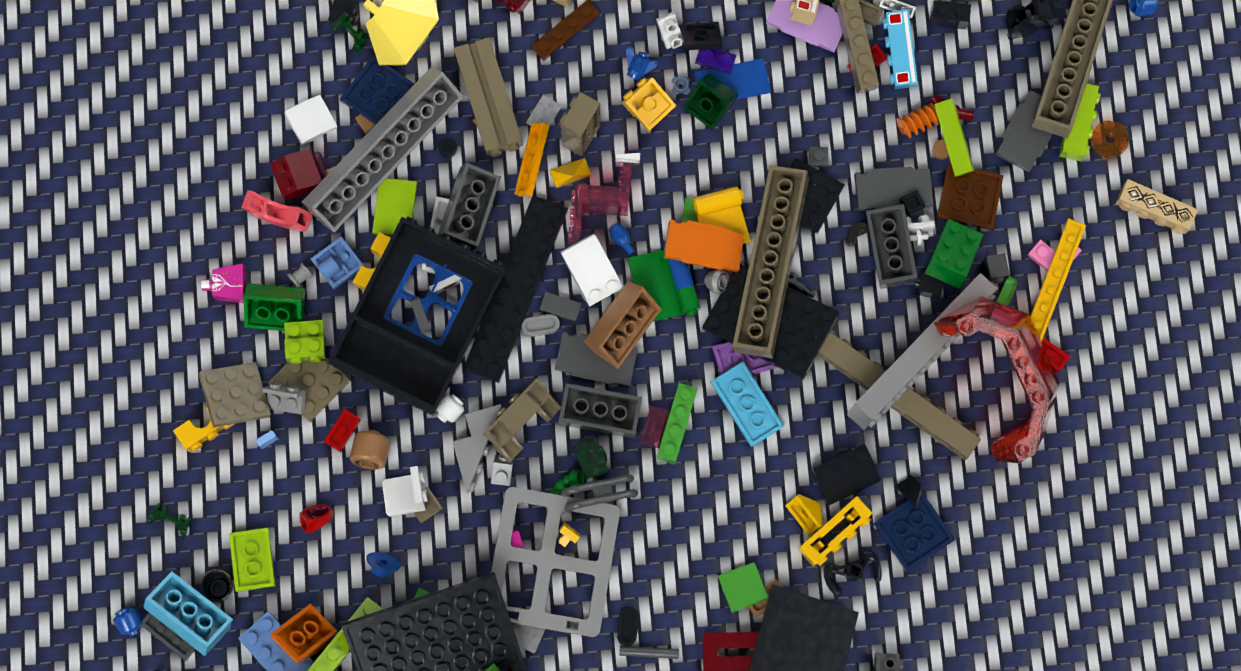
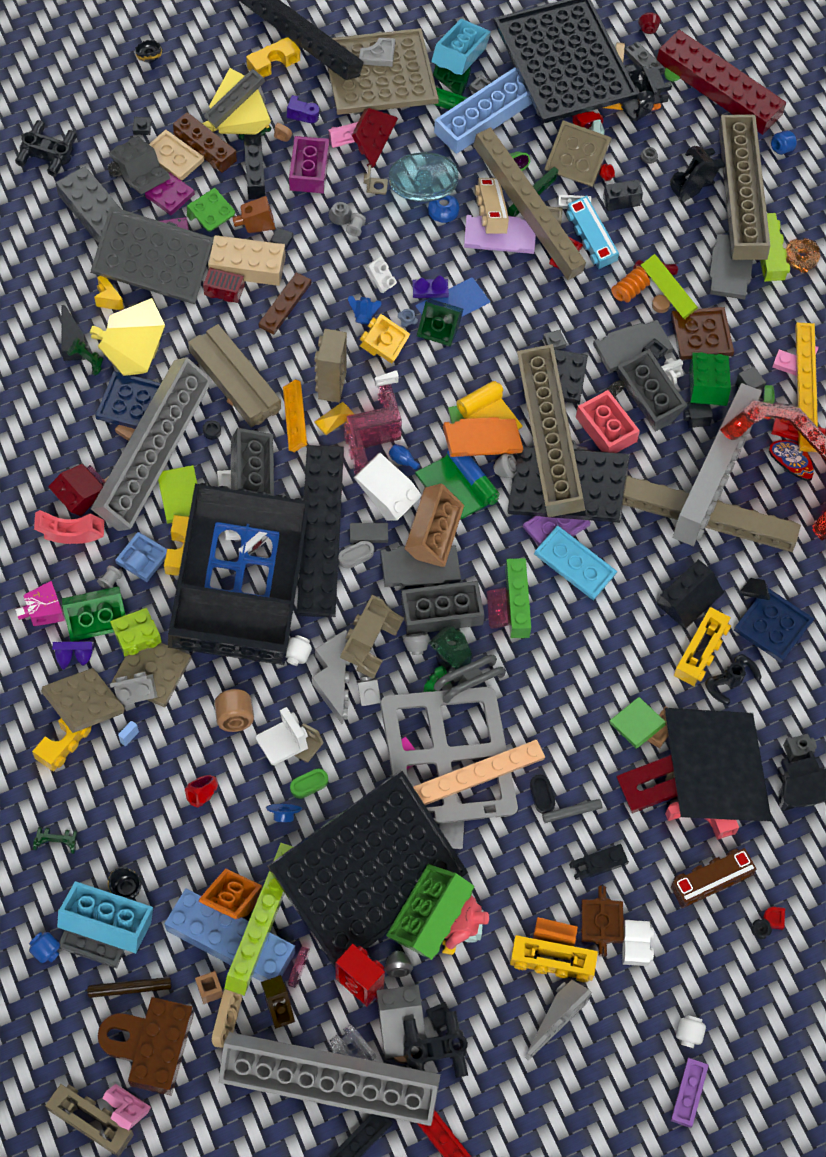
camera: 20 degrees left, 15 degrees down
lime plate [229,528,276,592] -> none
white slope [284,95,337,145] -> none
red plate [324,409,362,453] -> none
dark grey beam [409,296,431,334] -> none
flat silver sticker [526,95,562,127] -> none
yellow tile [558,522,580,547] -> none
black tile [682,22,722,50] -> none
yellow slope [785,494,823,536] -> none
none -> dark purple tile [52,642,95,670]
none -> bright green tile [290,769,328,799]
none -> light grey cone [403,633,430,655]
none -> light nougat plate [413,740,545,805]
none -> coral brick [576,390,640,453]
none -> shield [769,440,814,481]

